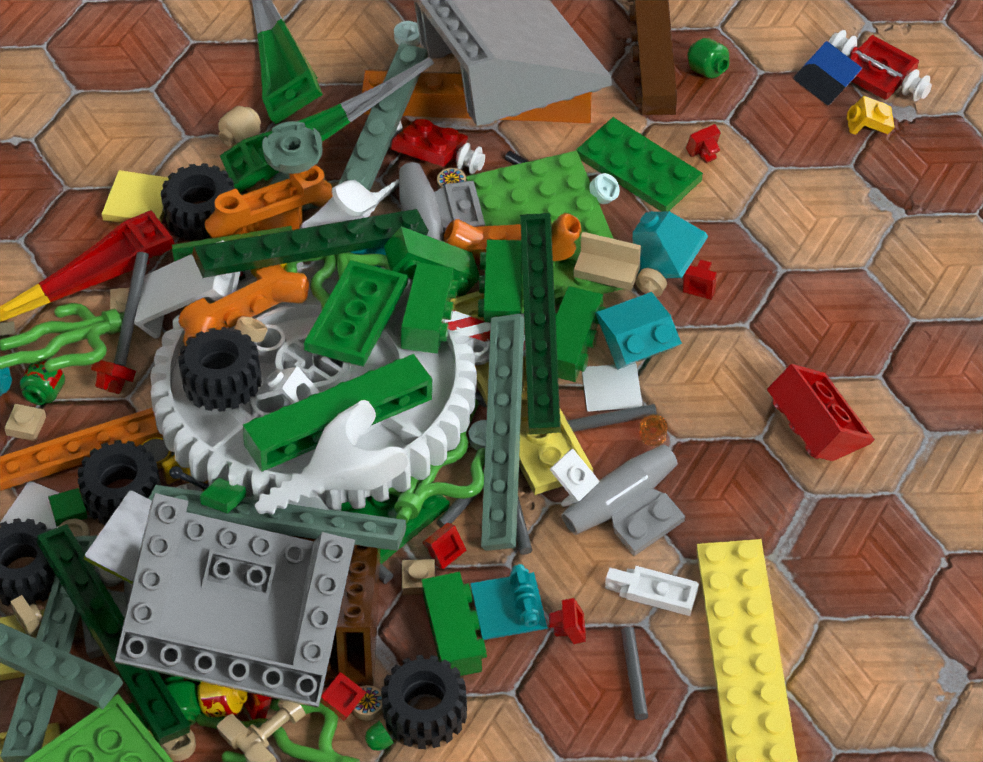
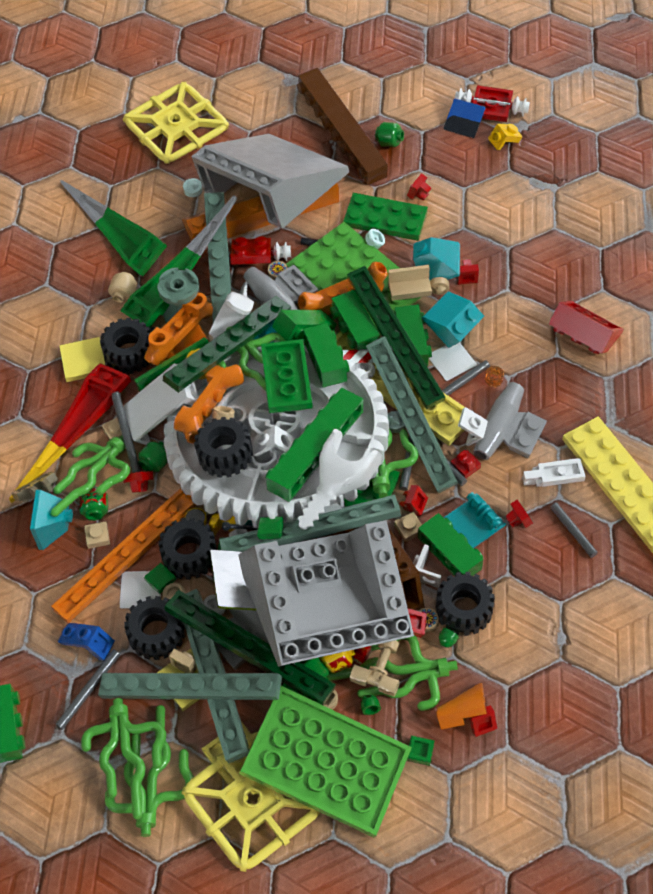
camera: 25 degrees left, 5 degrees up
none -> green head [138,441,168,473]
none -> white bracket [413,545,441,588]
none -> red tile [451,449,481,478]

